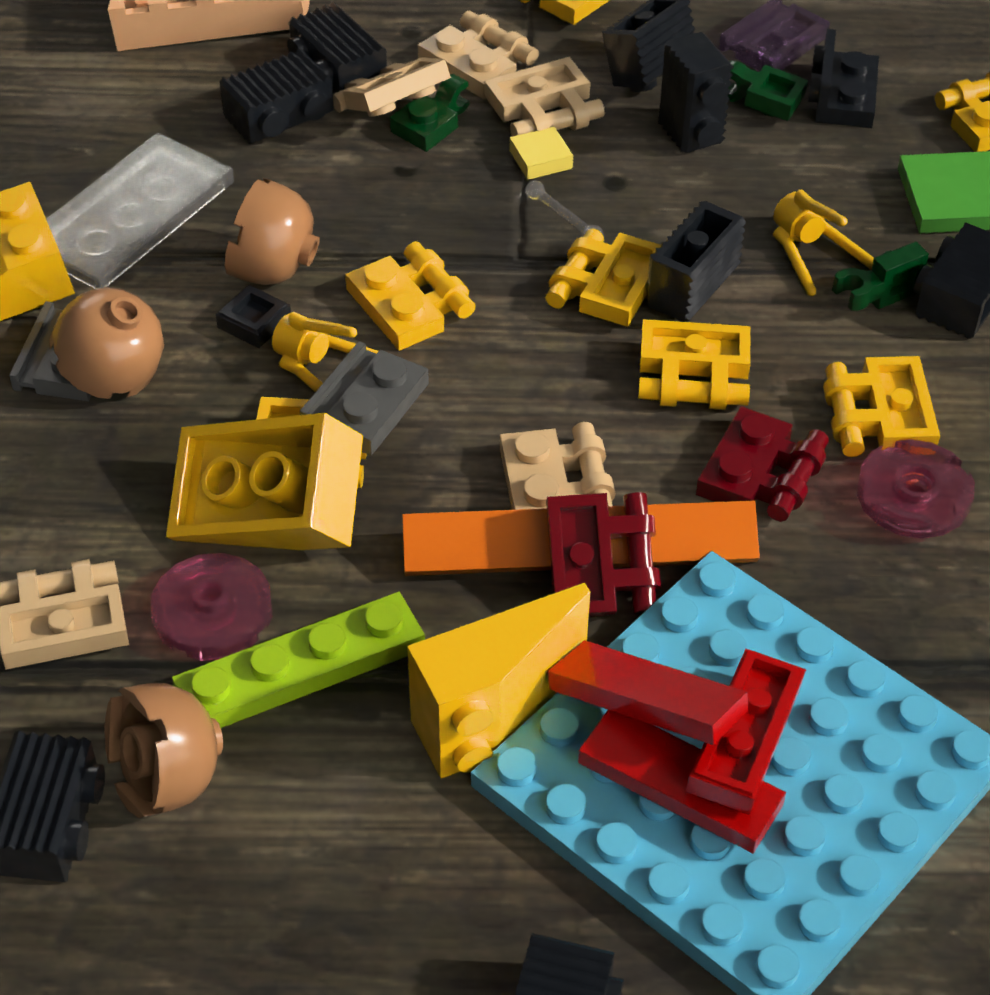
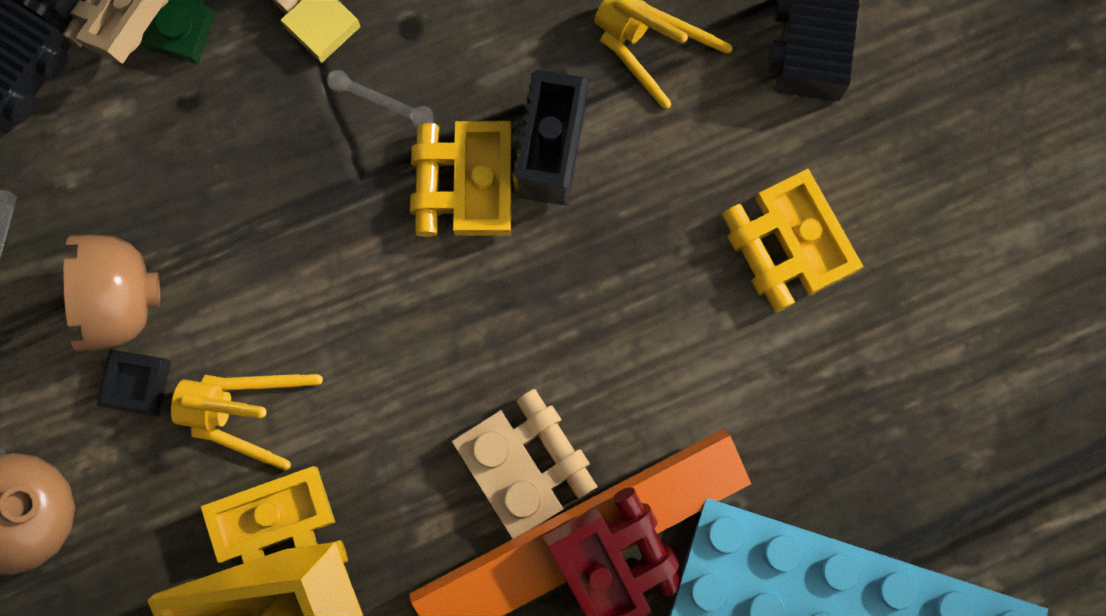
camera: 25 degrees left, 30 degrees up
dark grey plate [300,341,429,456] -> none
yellow plate [345,242,476,351] -> none
yellow plate [638,319,750,410] -> none
dark red plate [696,406,829,522] -> none
dark green plate [832,241,929,311] -> none
clear pink plate [857,439,975,539] -> none

